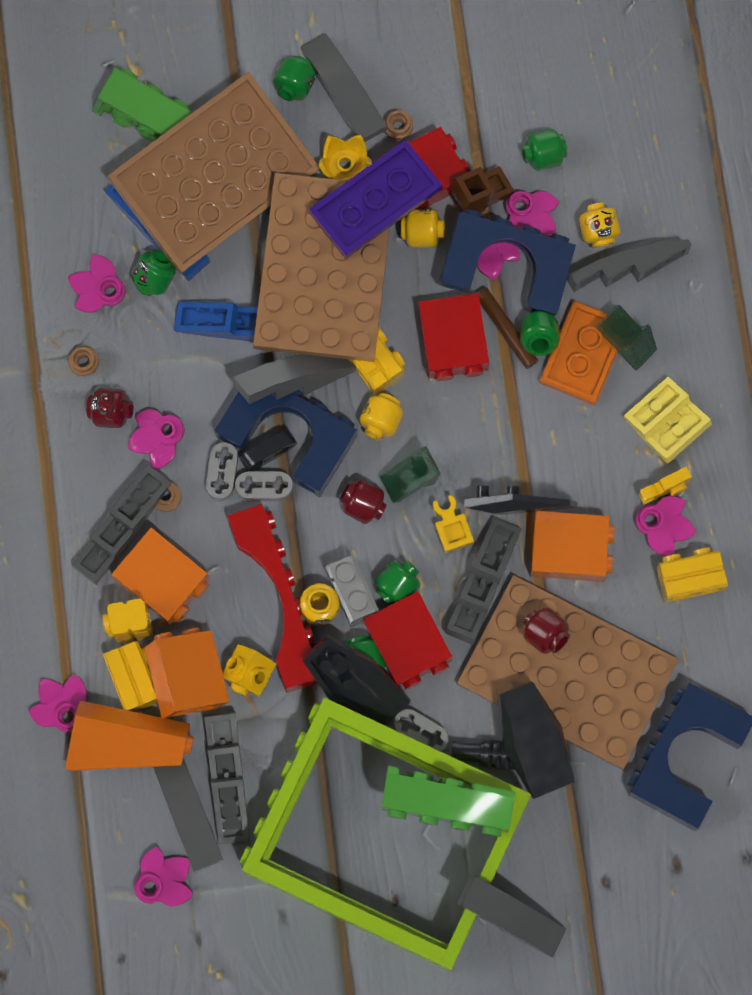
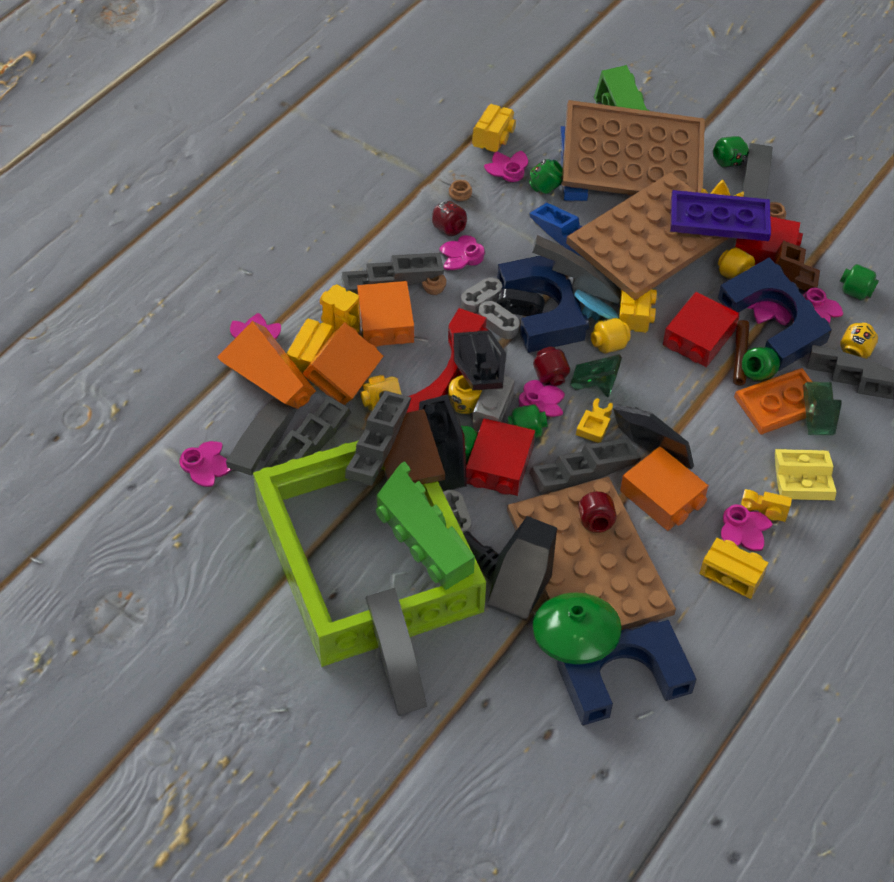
camera: 40 degrees right, 25 degrees down
none -> dark grey slope [345,391,411,486]
none -> reddish brown tile [383,409,445,484]
none -> black piece [454,330,506,391]
none -> yellow brick [472,104,516,152]
none -> dark pink plate [518,380,565,417]
none -> green dish [533,592,621,664]
none -> medium azure piece [575,290,619,321]

